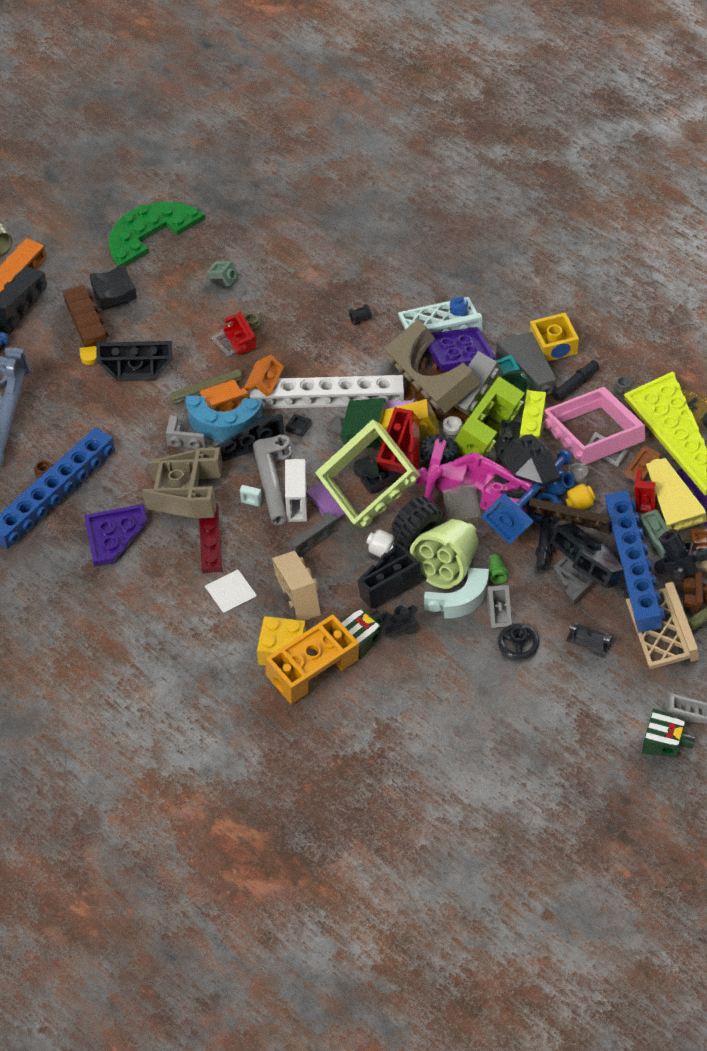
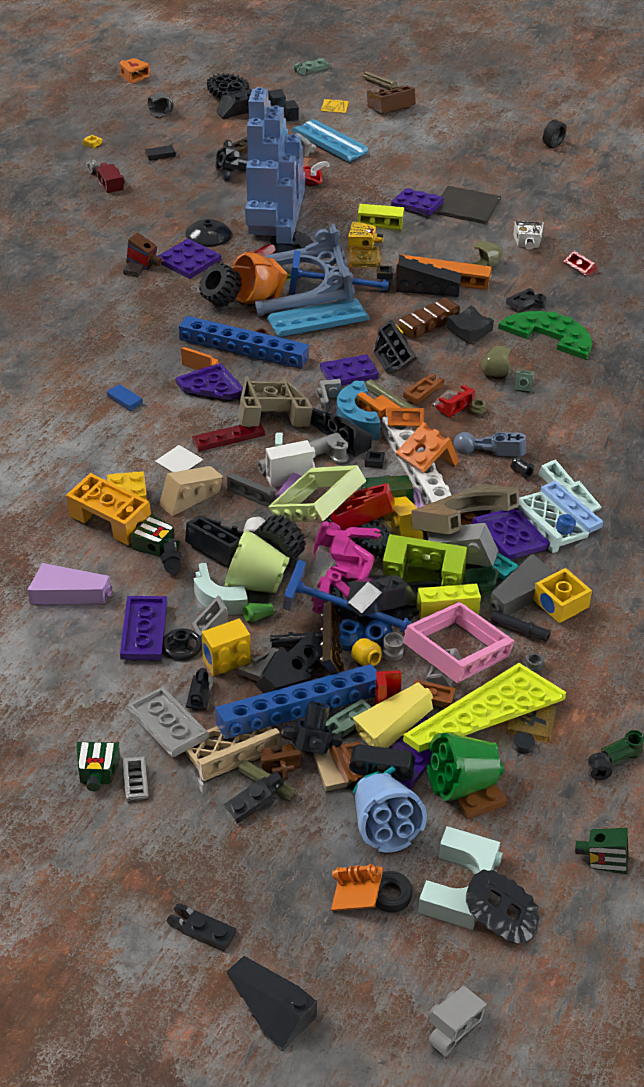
camera: 70 degrees right, 10 degrees down
none -> lavender slope [27,563,113,604]
none -> blue tile [107,384,143,411]
none -> dark purple plate [120,596,167,660]
none -> light grey tile [127,687,209,758]
none -> orange panel [181,347,219,370]
none -> yellow brick [202,618,251,676]
none -> dark azure plate [268,298,370,337]
none -> dark purple plate [320,354,379,386]
none -> orange bracket [395,422,459,473]
none -> dark orange hinge [403,373,445,405]
none -> sand blue beam [453,432,526,457]
none -> olive piece [481,346,511,378]
none -> black hinge [506,288,547,311]
none -> light aqua slope [538,459,601,513]
none -> light blue plate [541,480,604,533]
none -> red slope [564,251,598,276]

